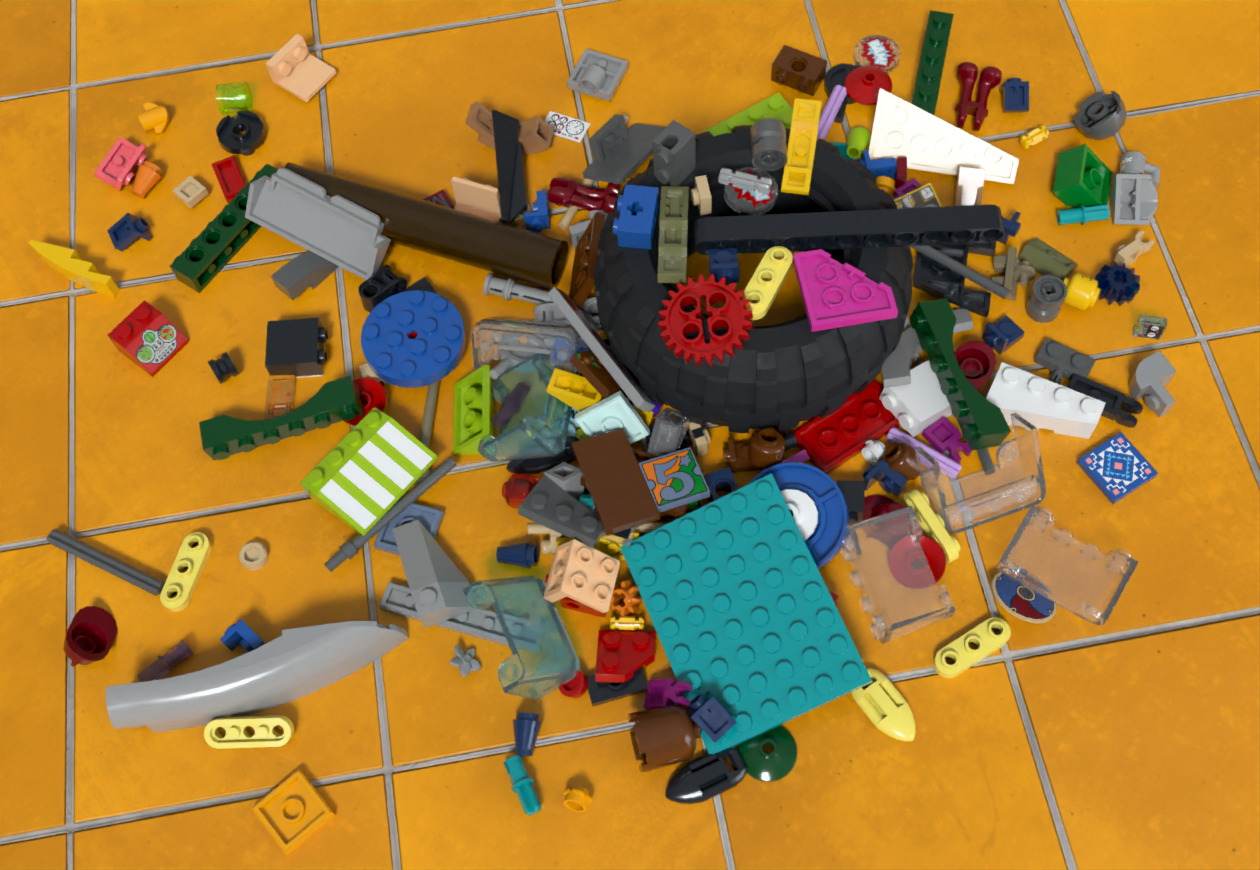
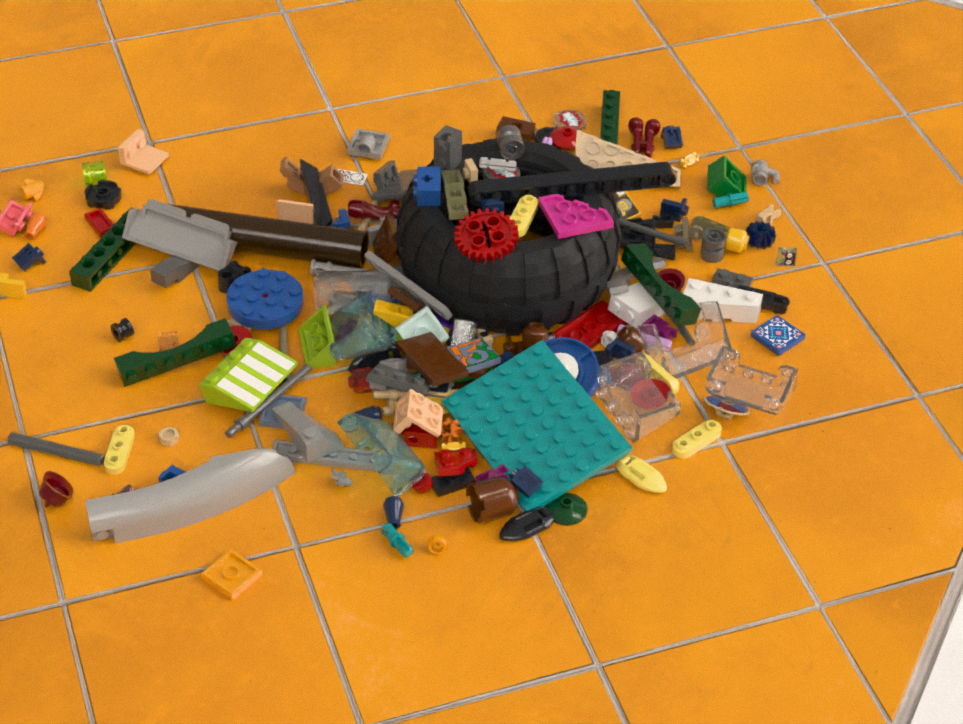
camera: 15 degrees left, 20 degrees down
red slope [107,300,189,377] -> none
tan plate [172,175,209,209] -> none
light yellow plate [204,715,294,749] -> none
black piece [265,317,328,380] -> none
yellow slope [781,98,822,195] -> none
arch [953,165,986,206] -> none
dark blue bracket [982,316,1025,355] -> none
dark grey cylinder [1074,91,1127,140] -> none
light grey slope [1109,174,1158,225] -> none
light grey brick [1128,351,1176,418] -> none

